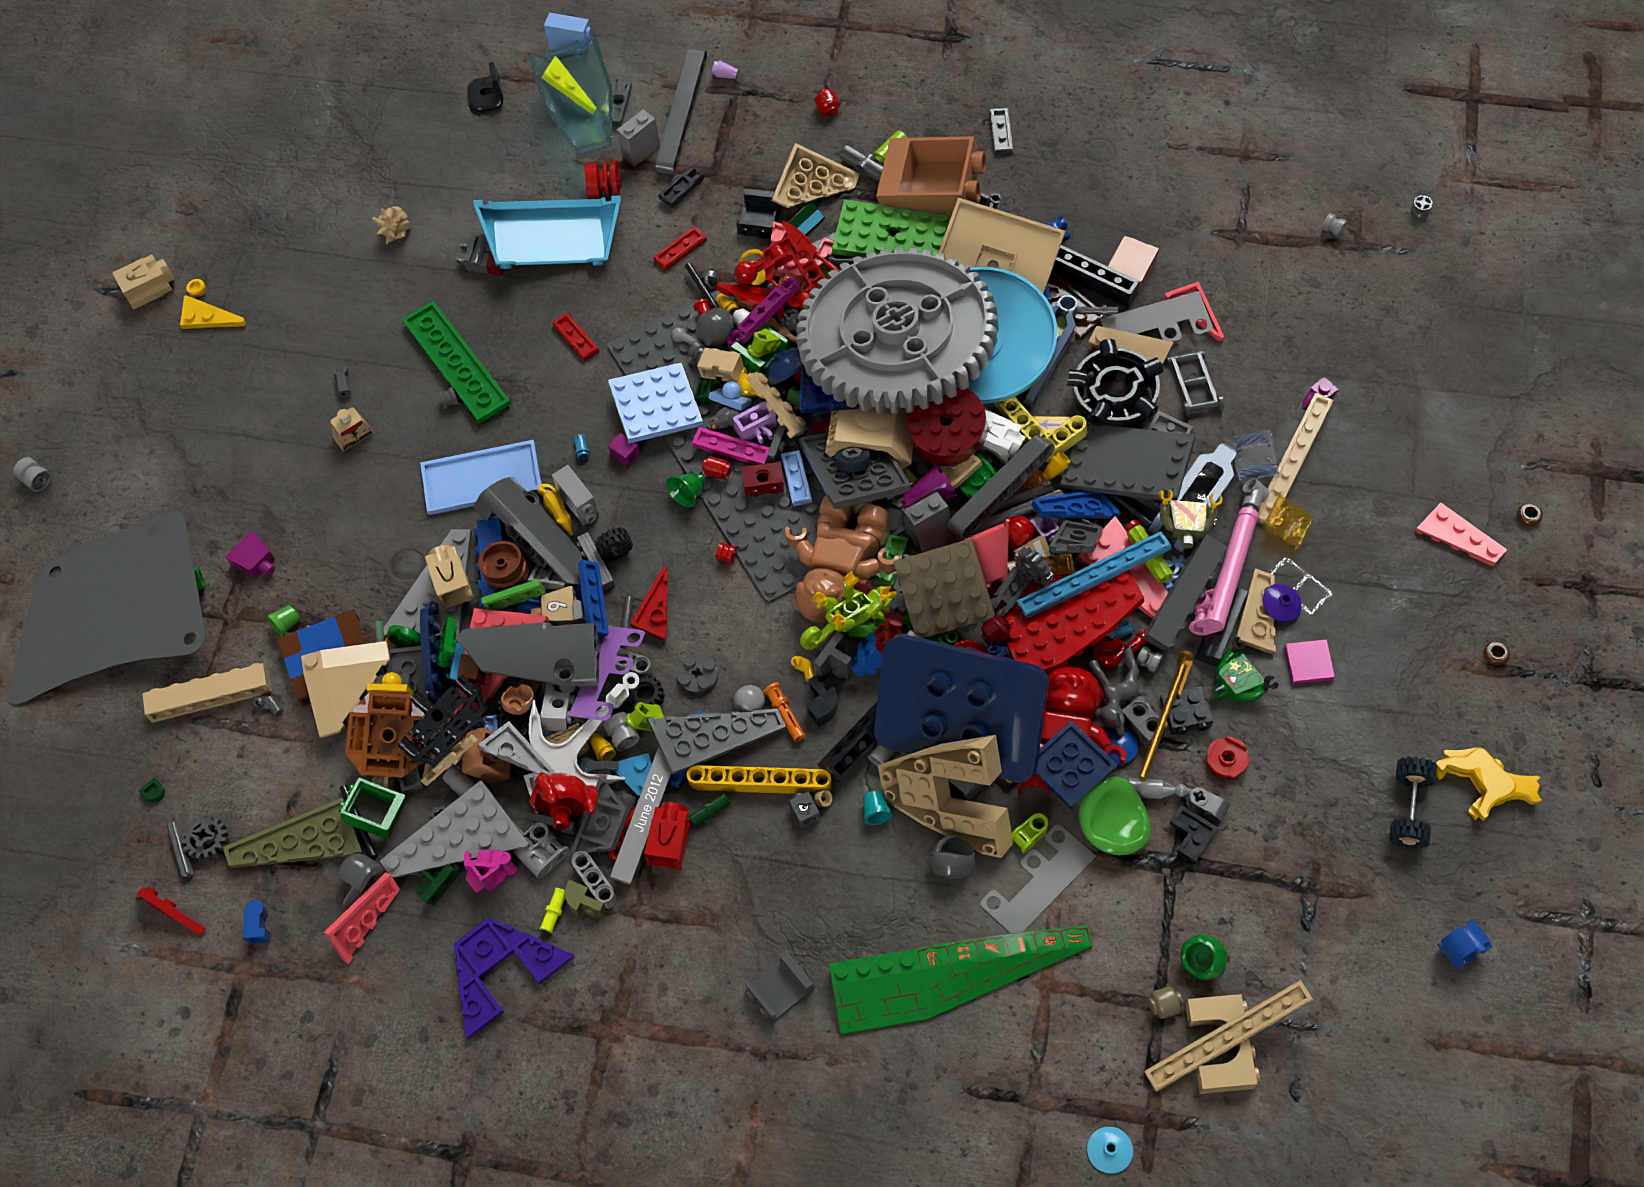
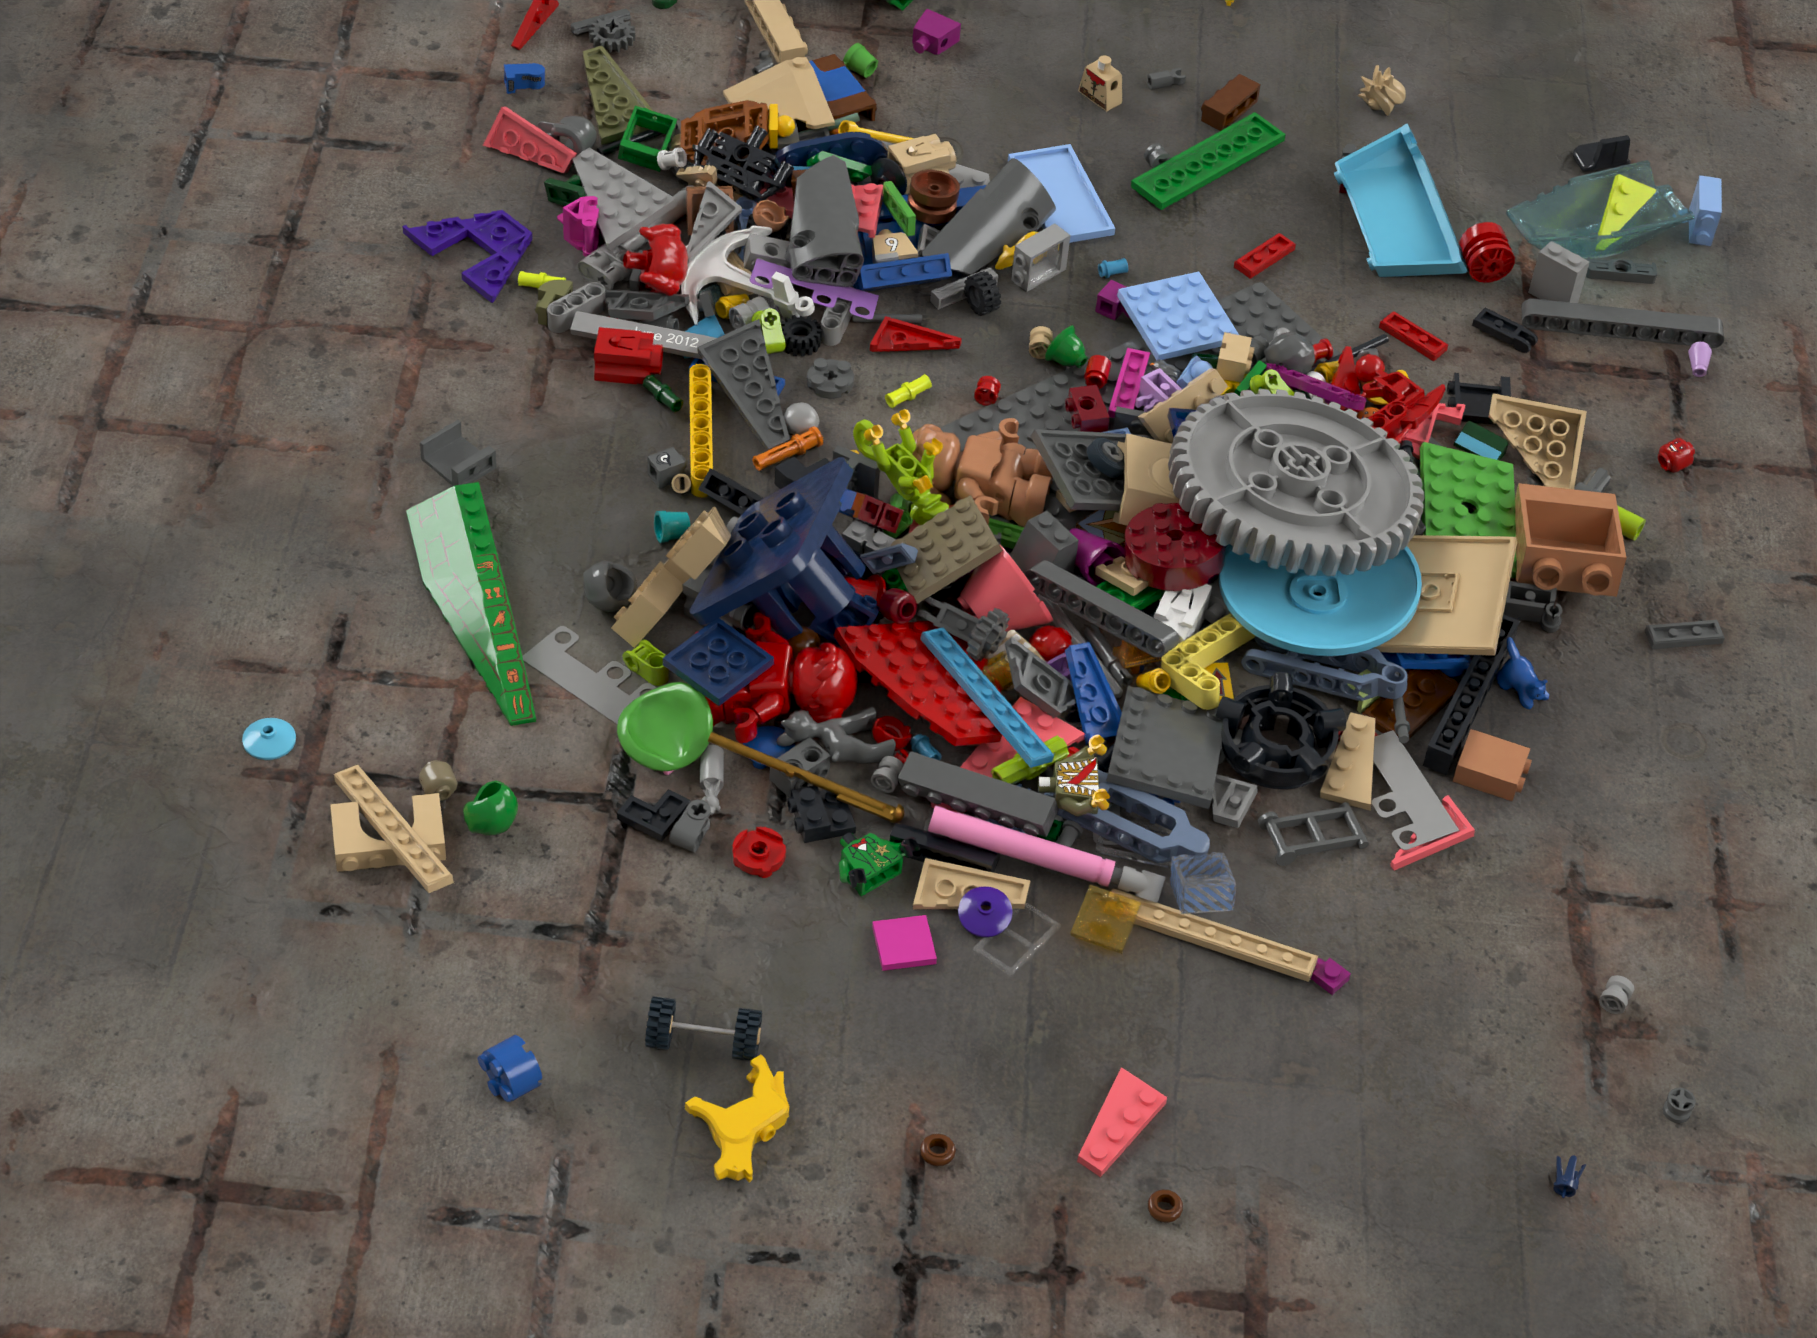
camera: 75 degrees right, 15 degrees down
none -> white bush [657,148,687,170]
none -> yellow piece [839,120,914,144]
none -> sand blue slope [860,543,918,574]
none -> black dish [870,158,907,195]
none -> neon yellow pin [885,374,932,408]
none -> tan wheel [1029,326,1053,359]
none -> reddish brown brick [1201,74,1261,131]
none -> dark blue piece [1553,1155,1586,1198]

